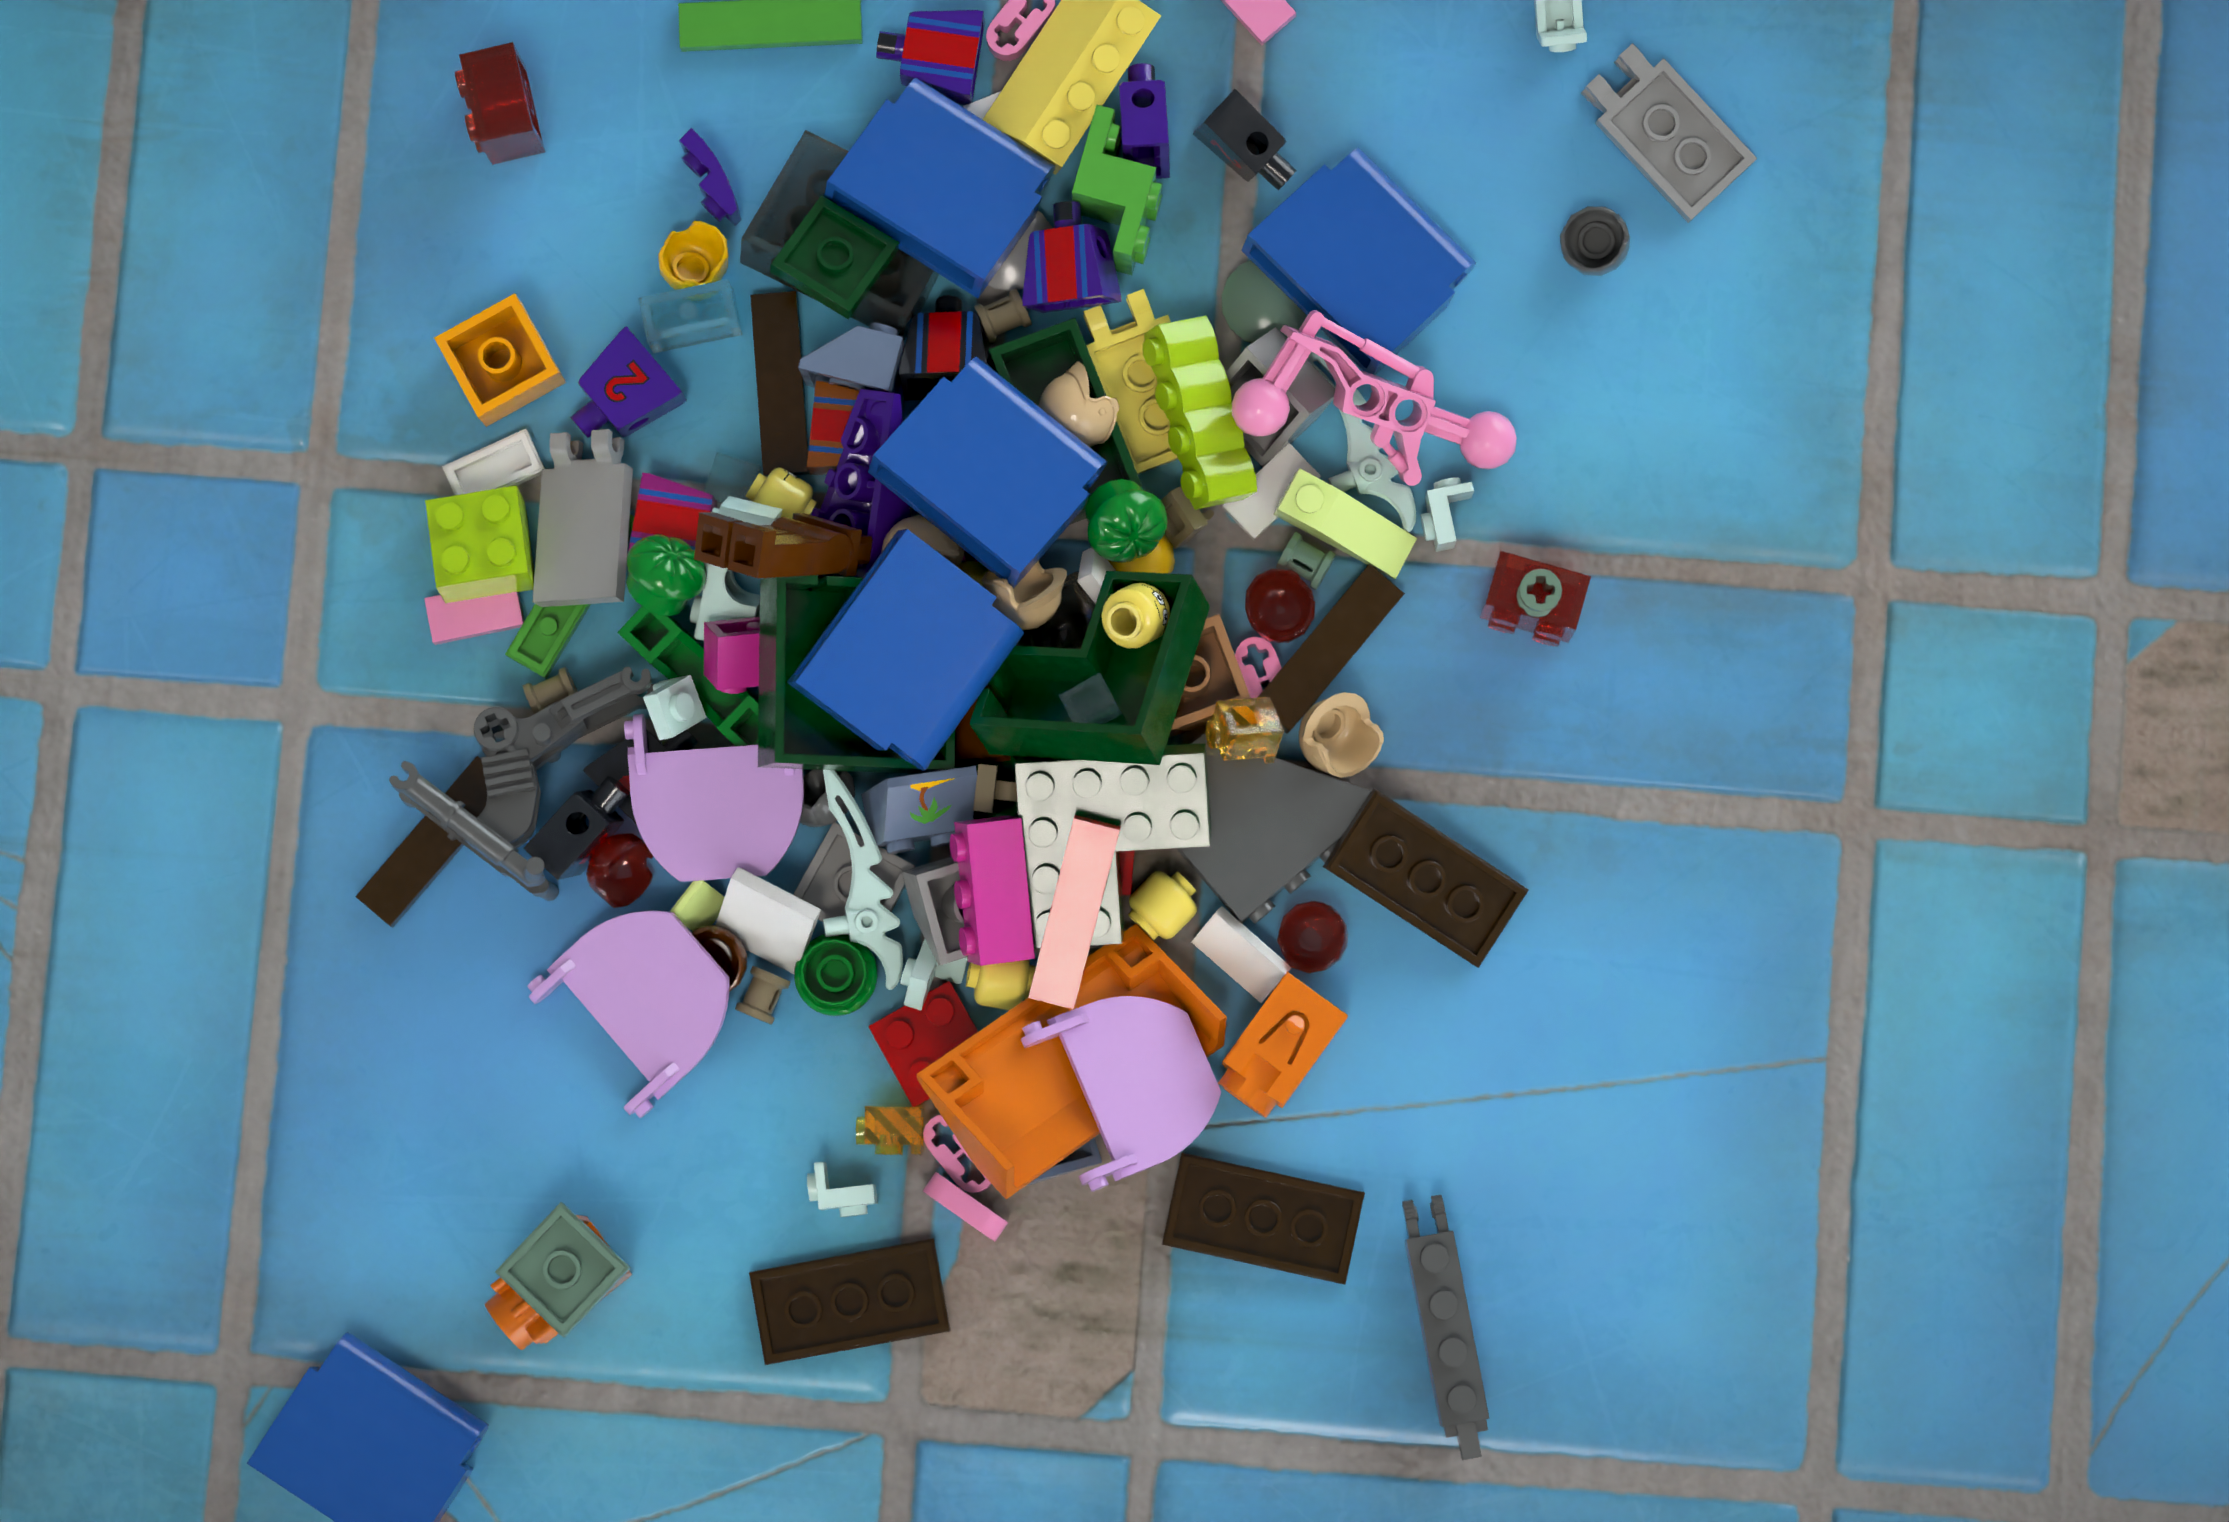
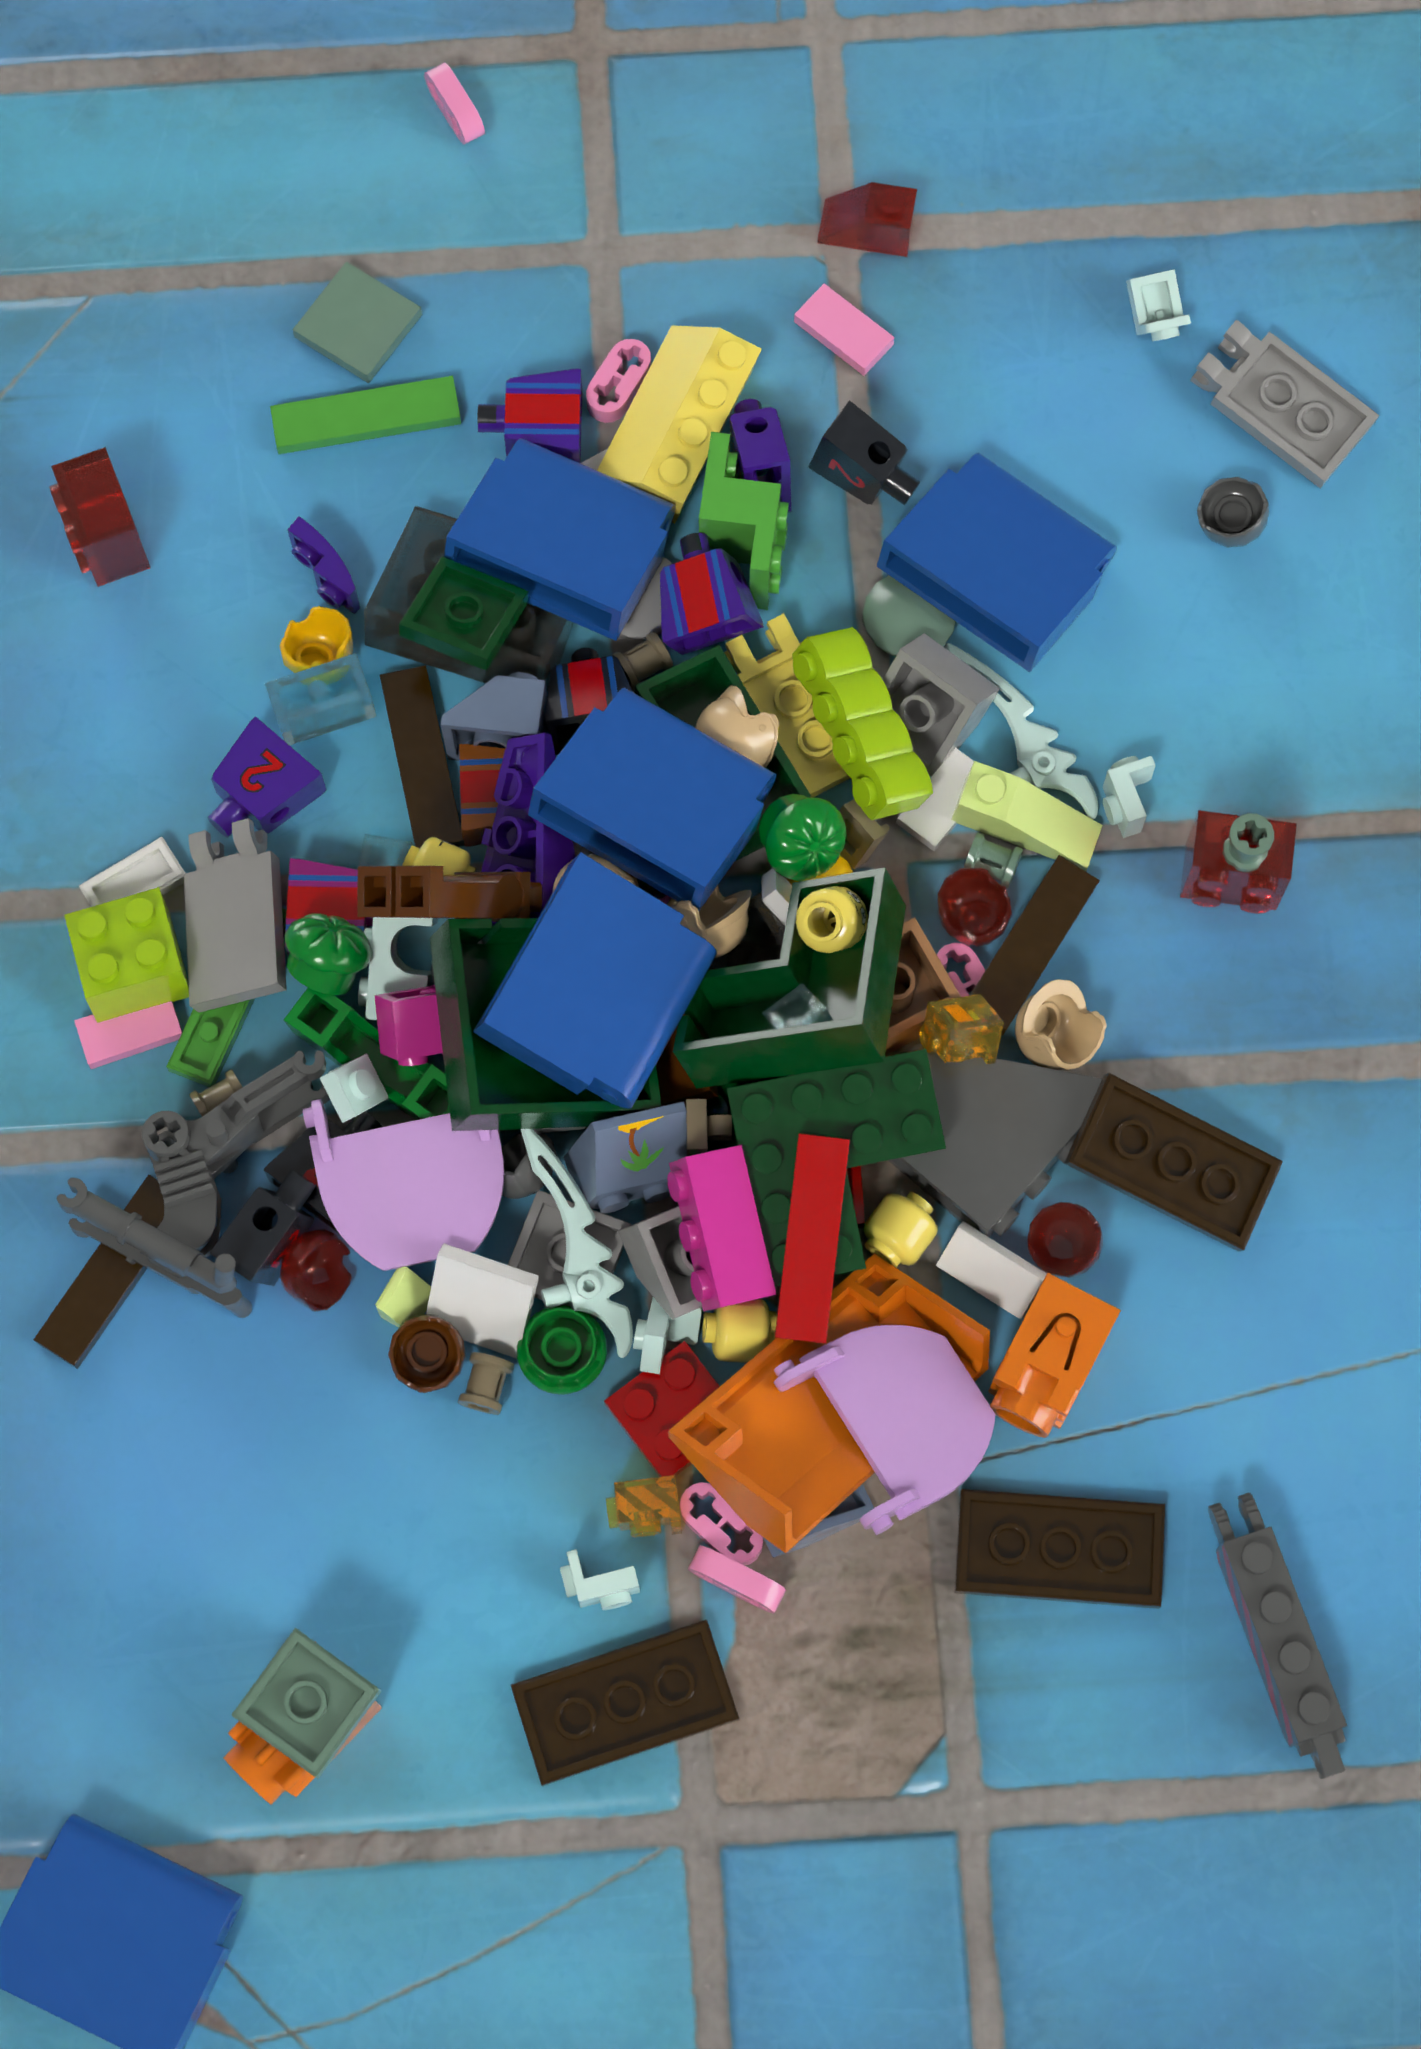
camera: 15 degrees left, 10 degrees down
light orange brick [434,293,566,427] -> none
lavender piece [527,910,729,1118] -> none
bright pink piece [1232,310,1517,486] -> none

